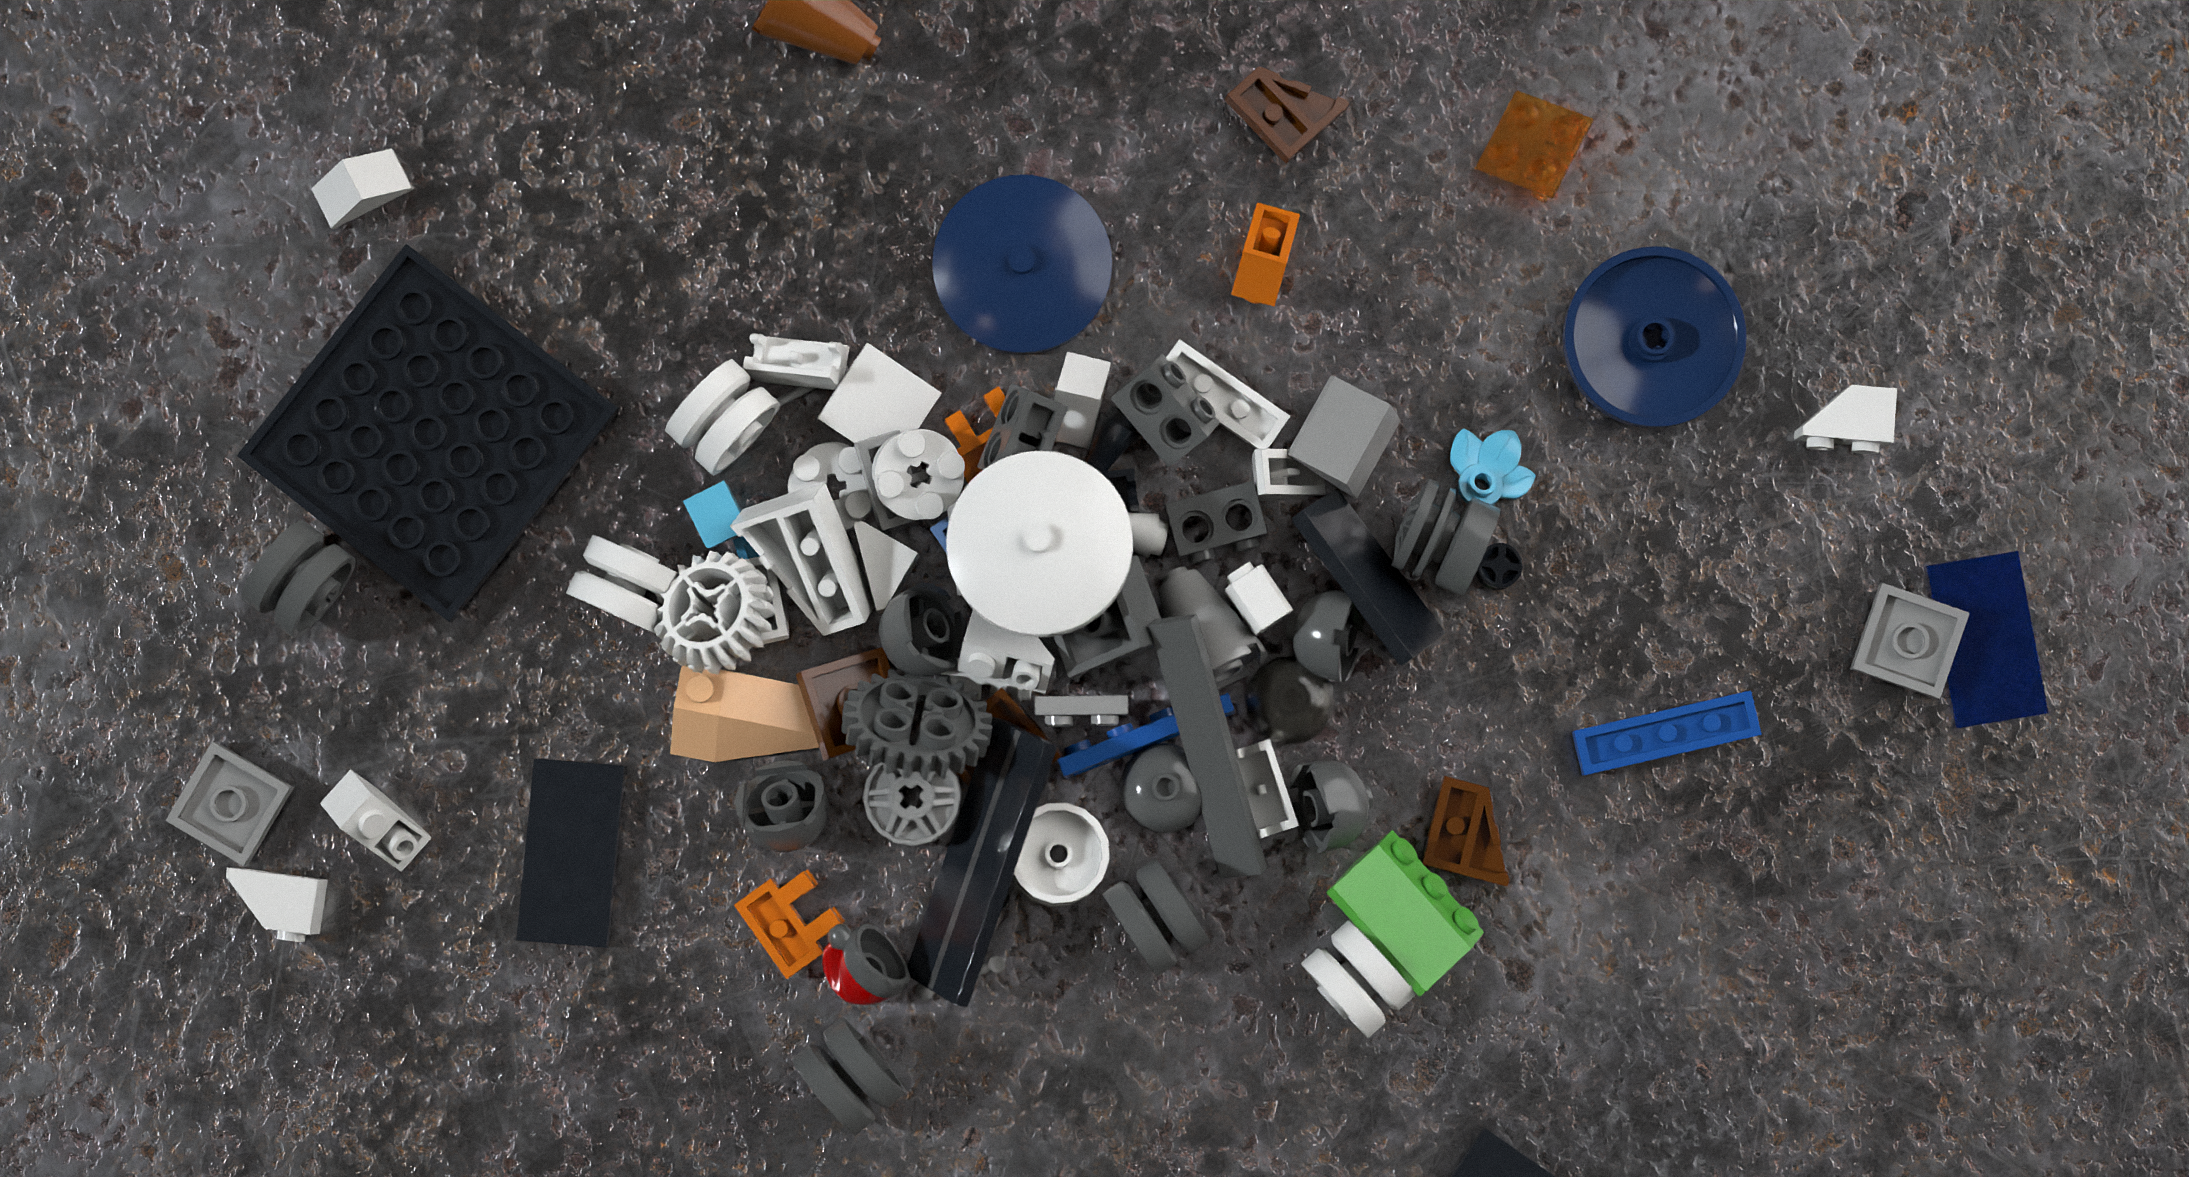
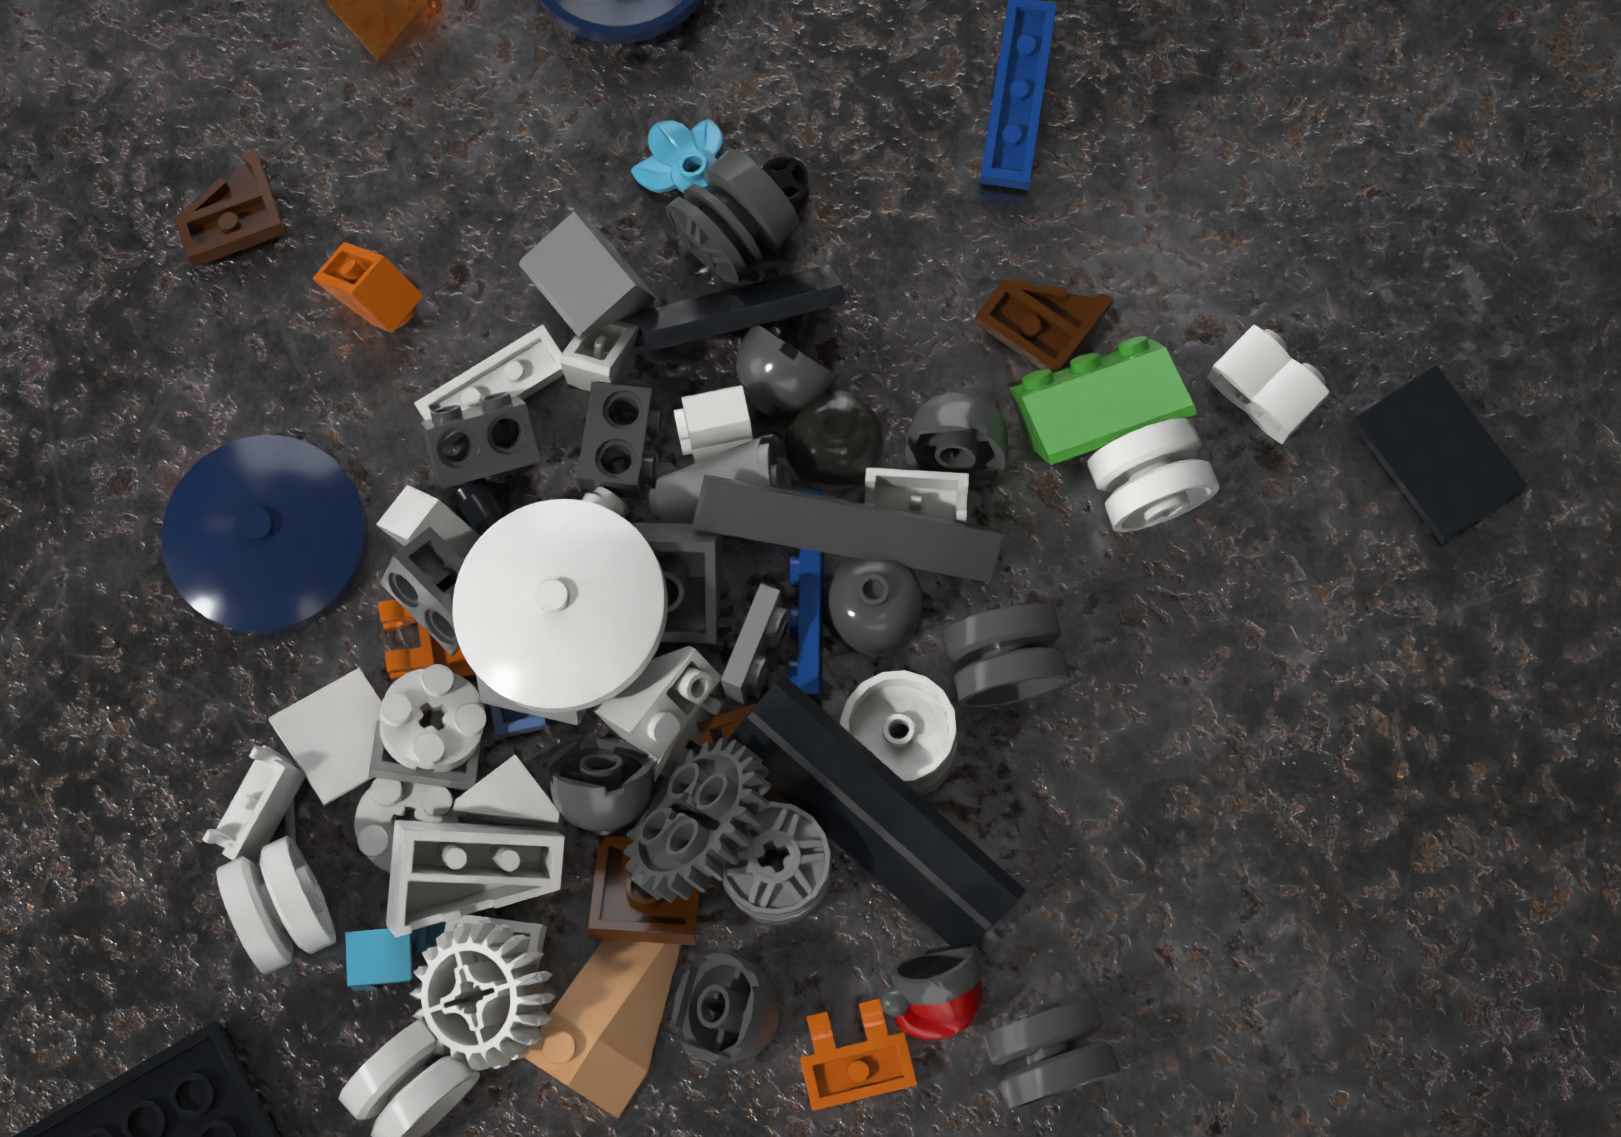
camera: 65 degrees left, 10 degrees down
none -> white brick [1207,325,1329,444]

